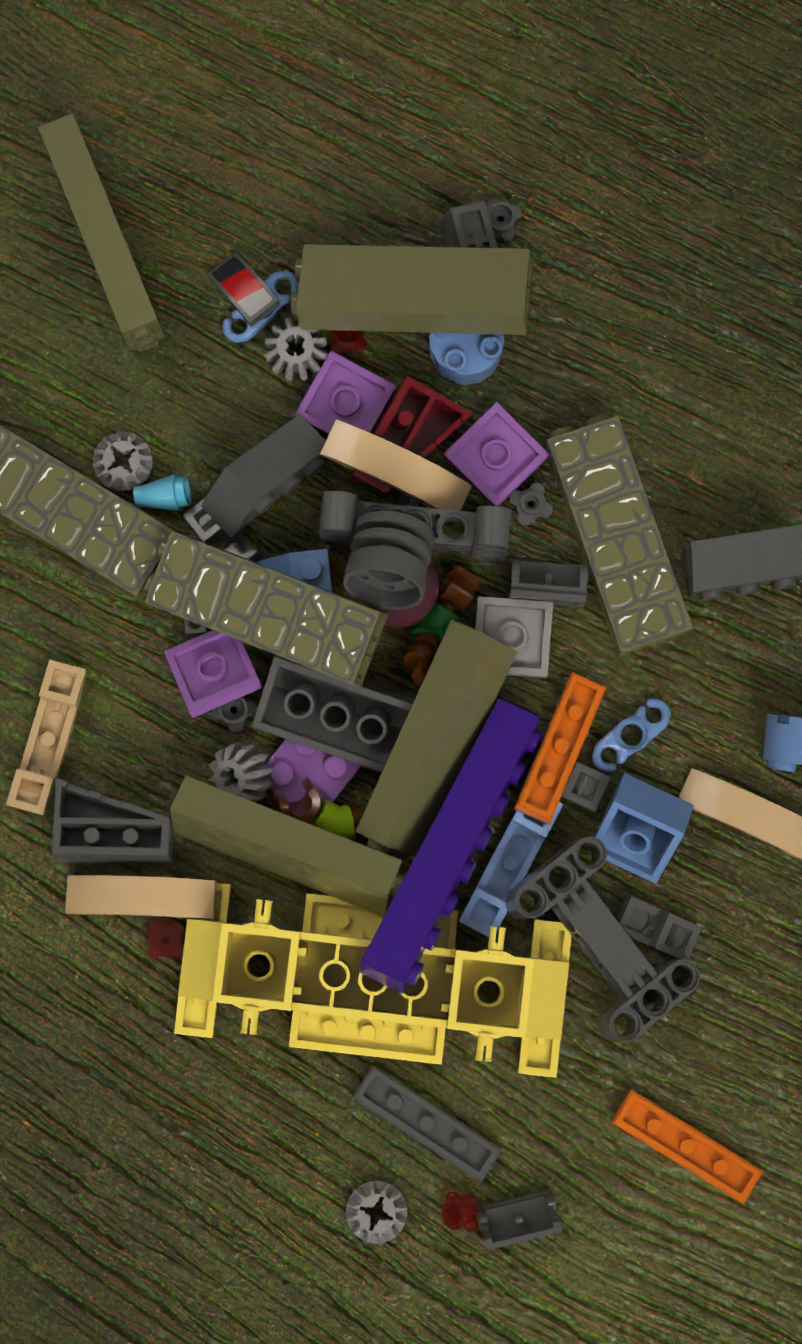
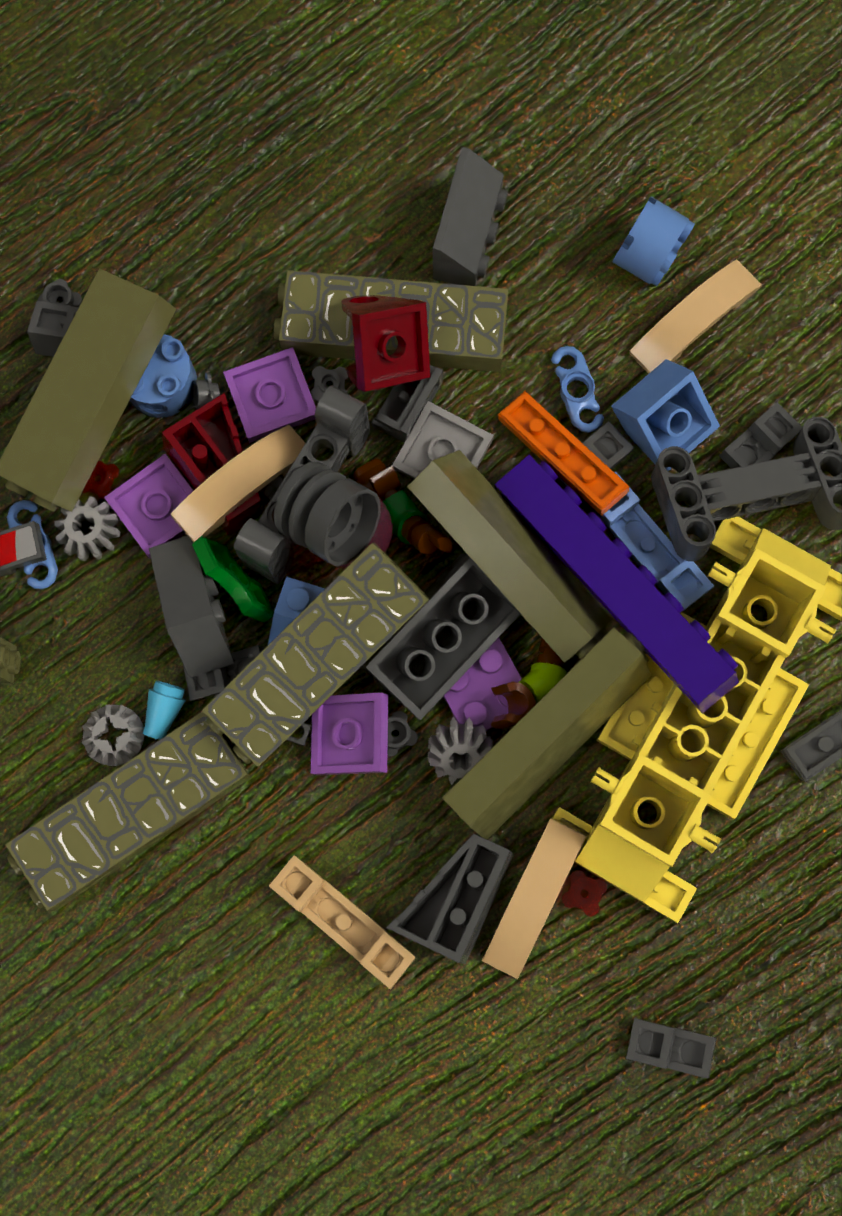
camera: 60 degrees left, 5 degrees down
none -> dark grey plate [192,372,220,410]
none -> green tile [192,536,274,623]
none -> dark red hose [341,295,431,392]
none -> dark grey slope [626,1018,717,1079]

